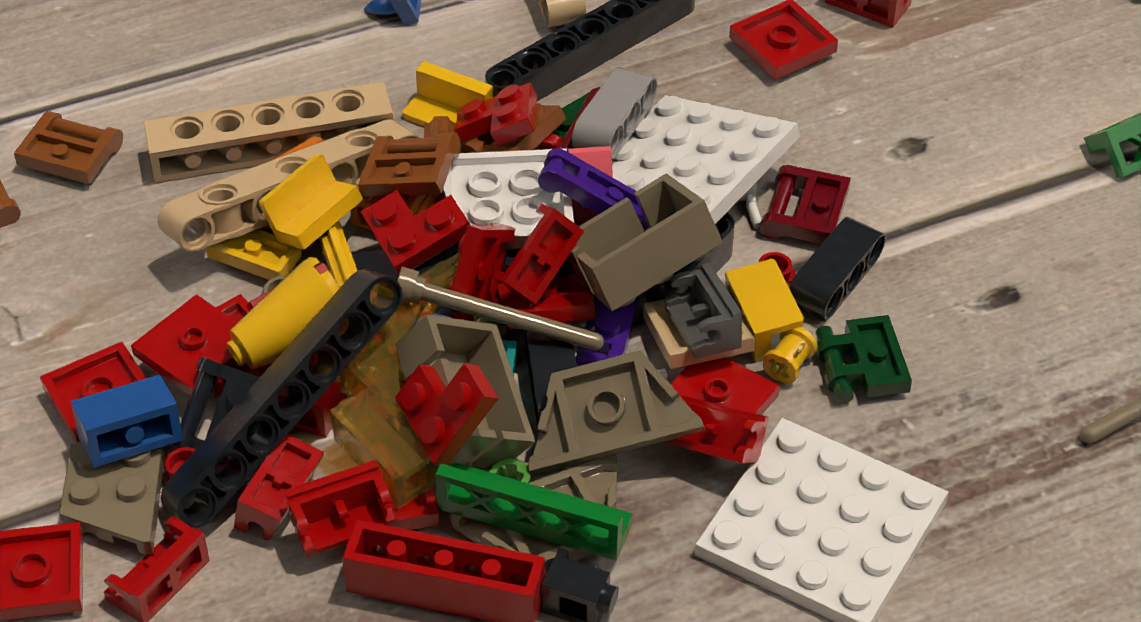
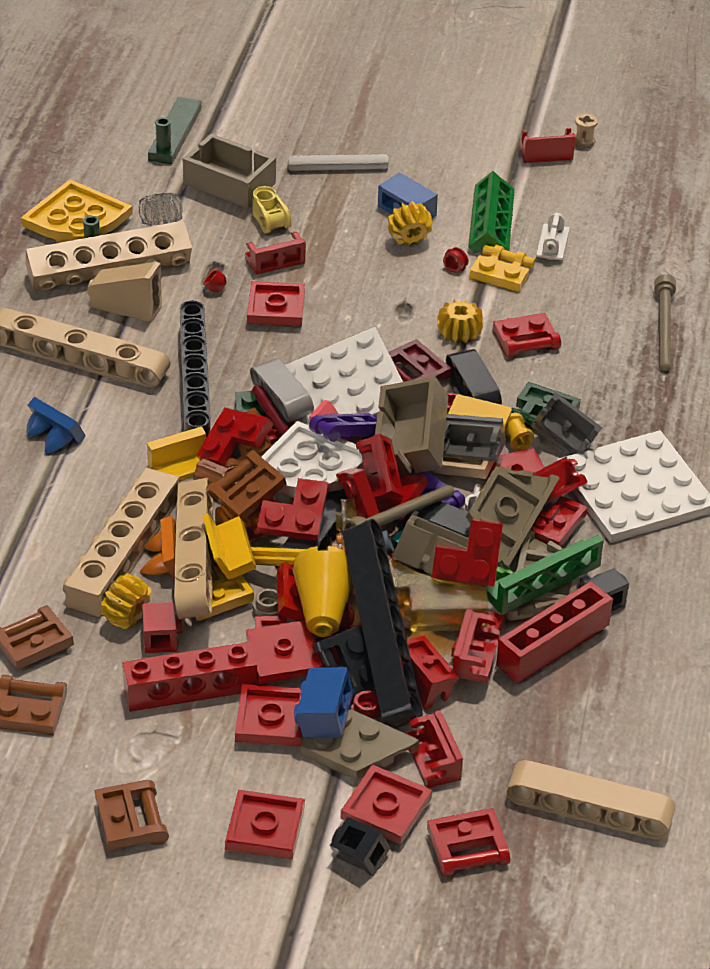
camera: 55 degrees left, 5 degrees down
none -> yellow gear [101,573,151,629]
none -> red brick [122,641,257,712]
none -> red brick [142,602,182,653]
none -> brick [377,172,438,218]
none -> yellow gear [387,201,433,247]
none -> yellow gear [437,299,484,343]
none -> red plate [443,247,469,273]
none -> yellow plate [469,245,536,292]
none -> red plate [492,313,561,357]
none -> red plate [530,496,587,547]
none -> dark grey hinge [531,393,602,455]

